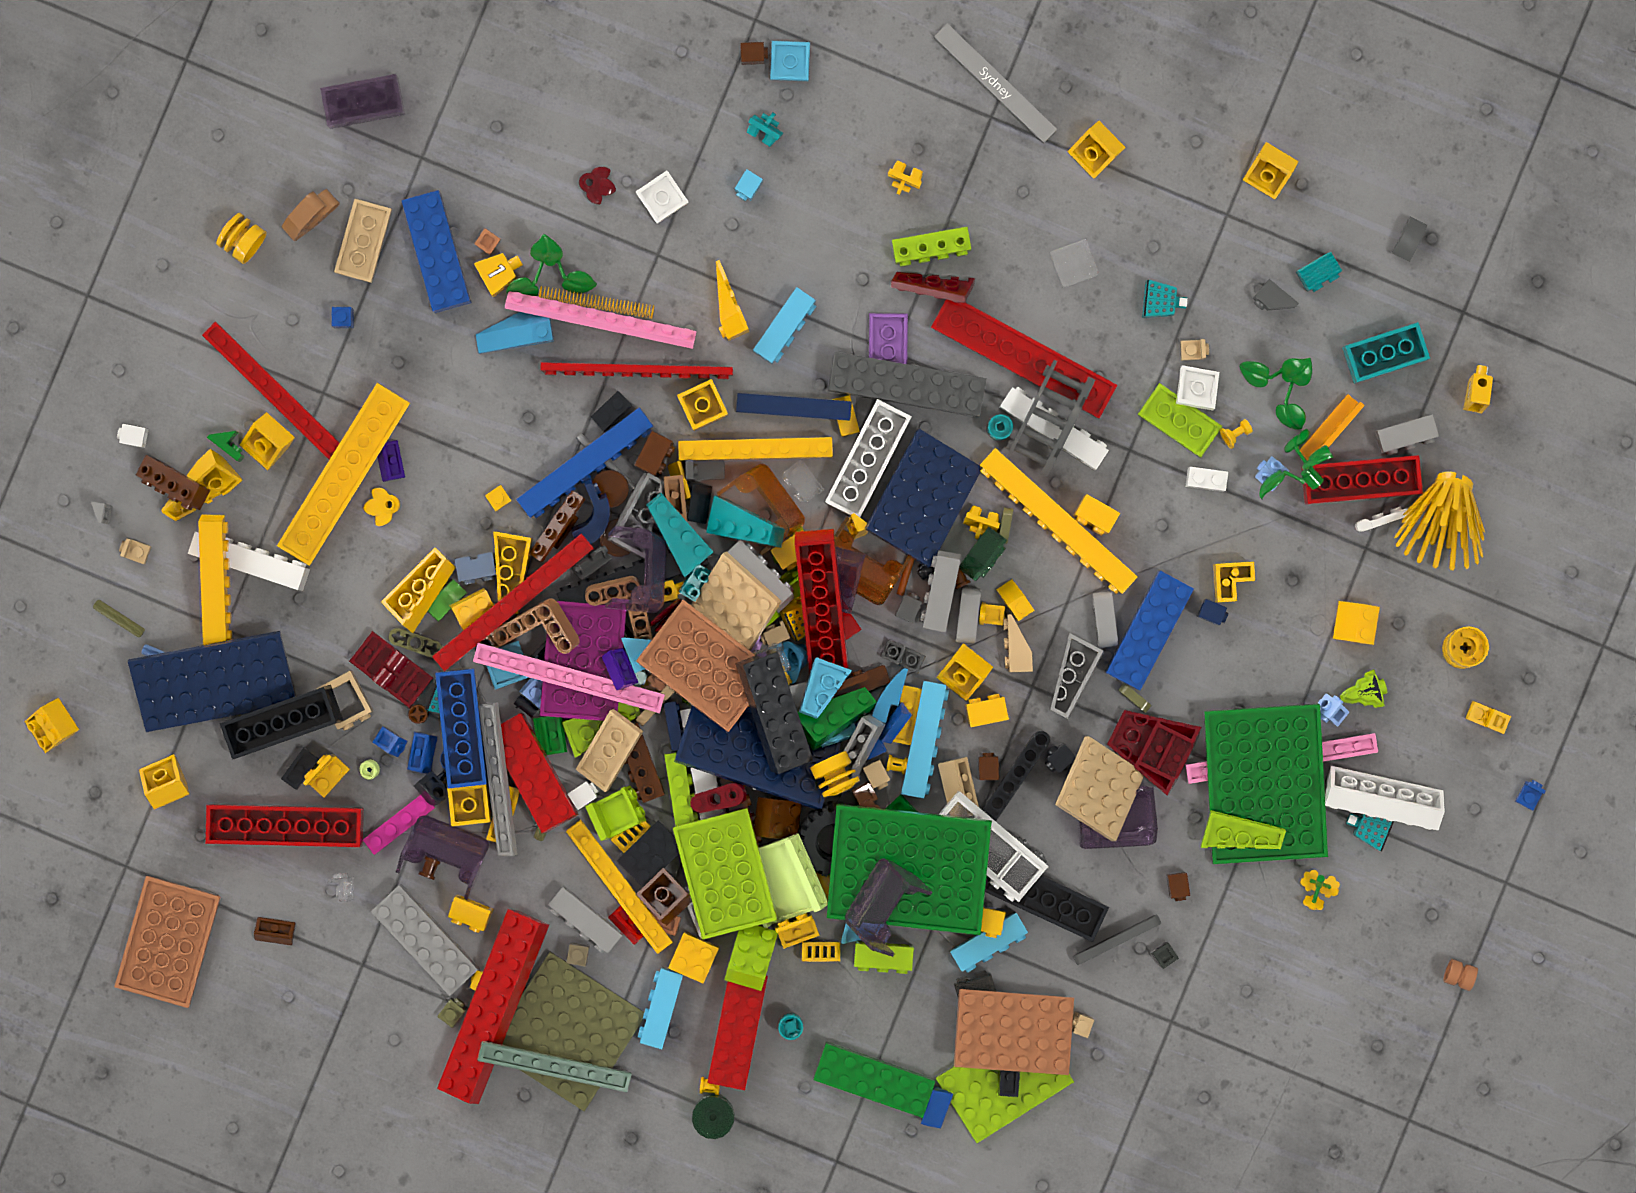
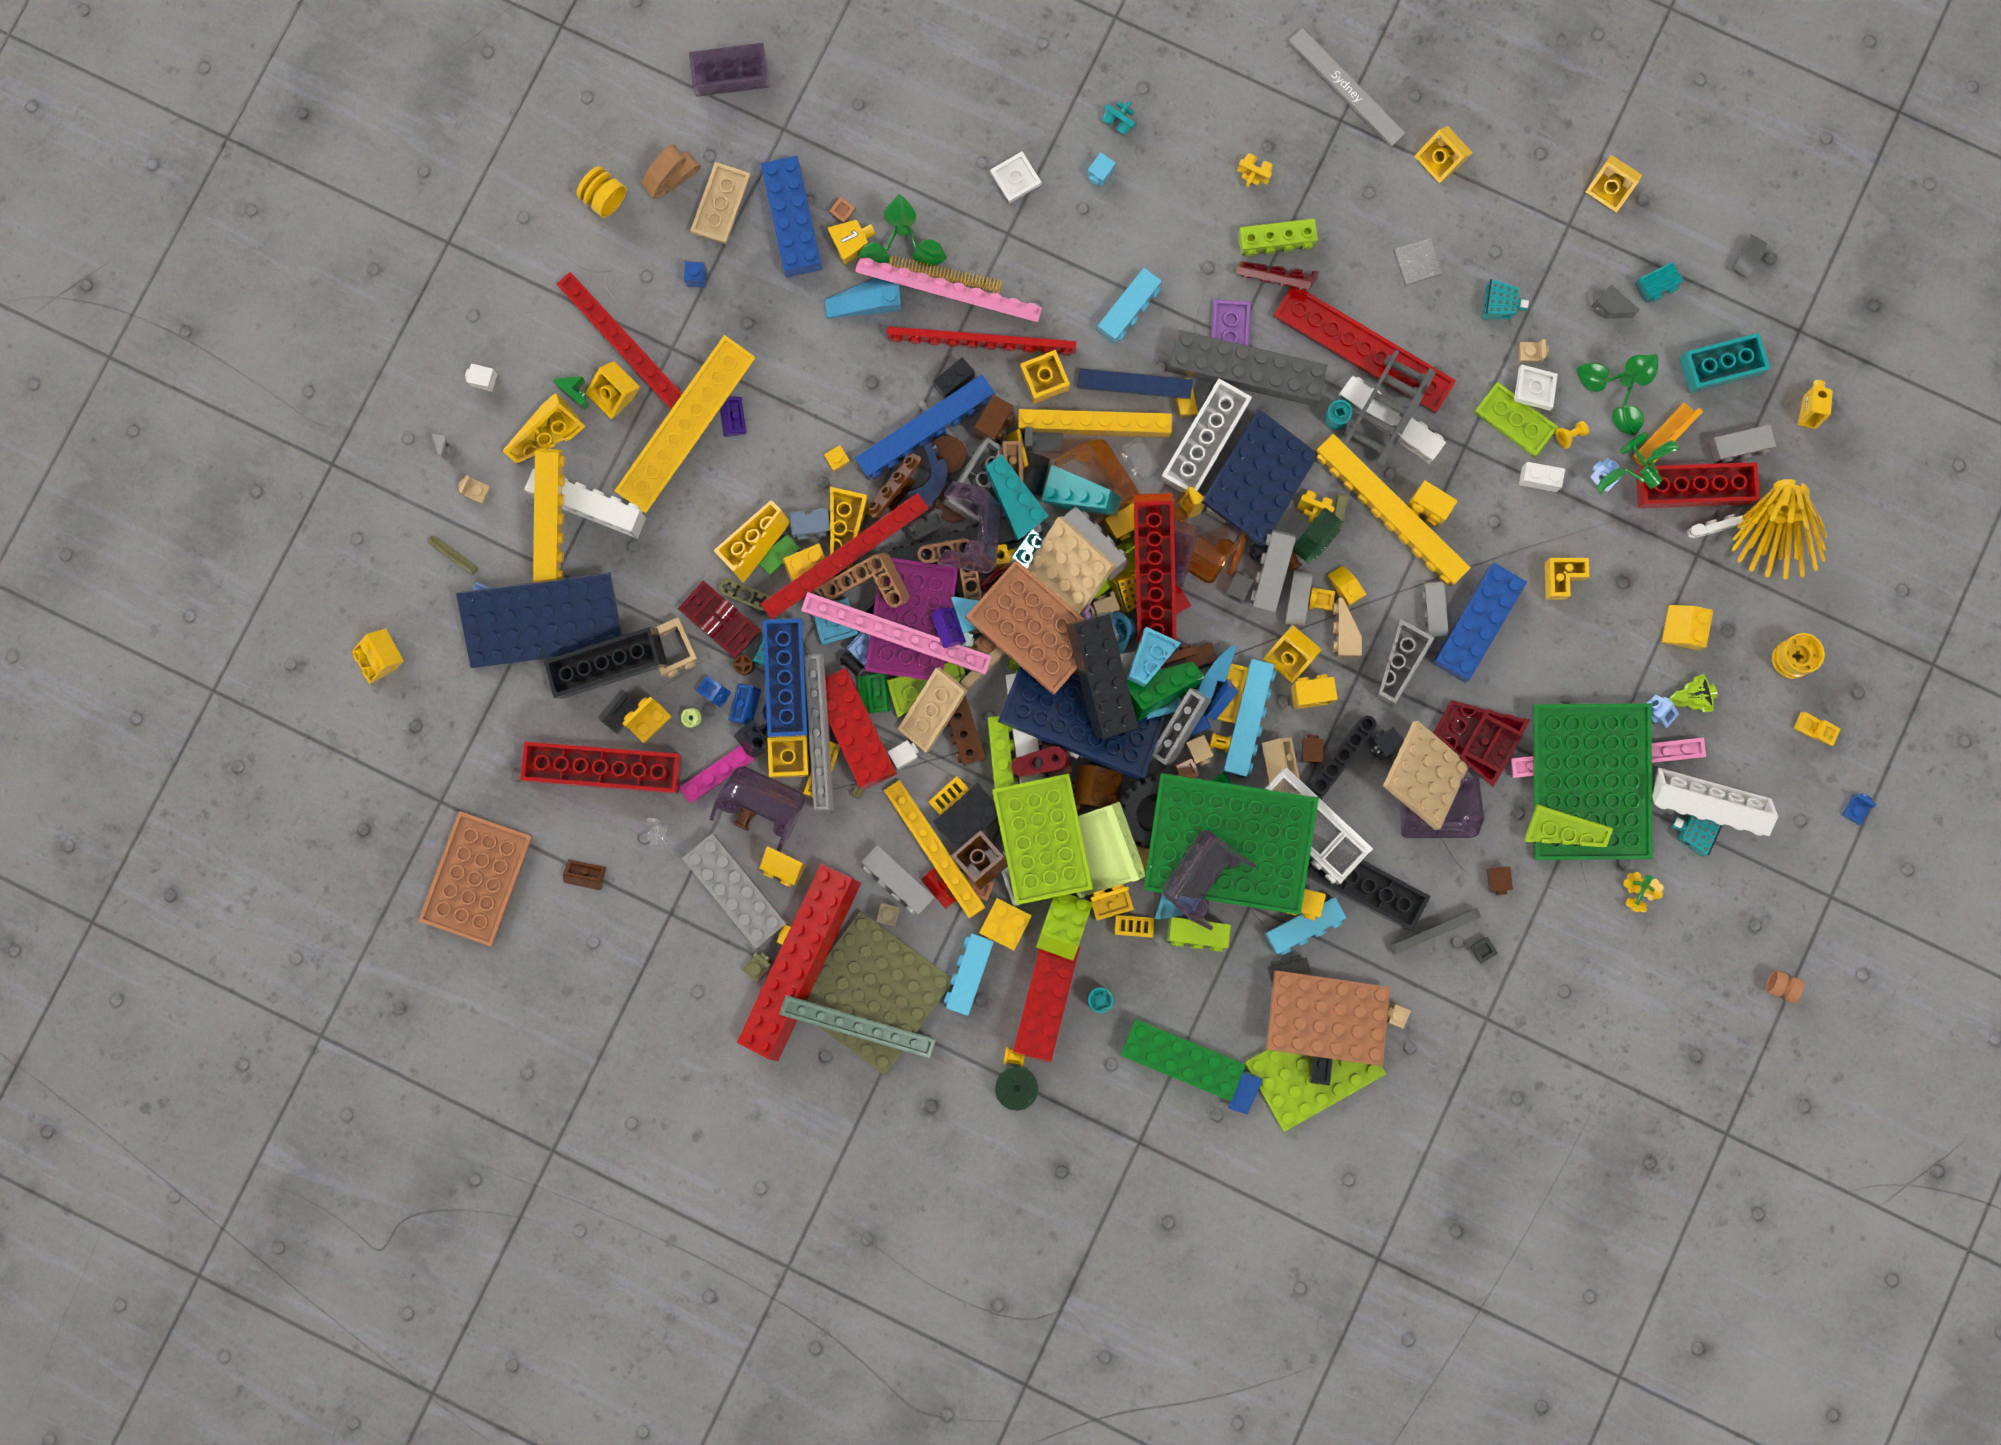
camera: 10 degrees right, 5 degrees down
reddish brown brick [136,455,210,510] -> none
yellow slope [139,754,189,810] -> none
yellow plate [363,488,400,526] -> none
dark red plate [579,167,616,205] -> none
lime panel [585,786,646,841] -> none
dark blue piece [664,701,684,751] -> none
yellow wedge [716,260,749,341] -> none
reddish brown brick [741,42,768,65] -> none
medium azure plate [770,41,810,81] -> none
yellow wheel [810,751,860,797] -> none
dark grey slope [881,640,926,673] -> none
olive beam [1118,683,1152,713] -> none
dark blue brick [1197,599,1229,626] -> none

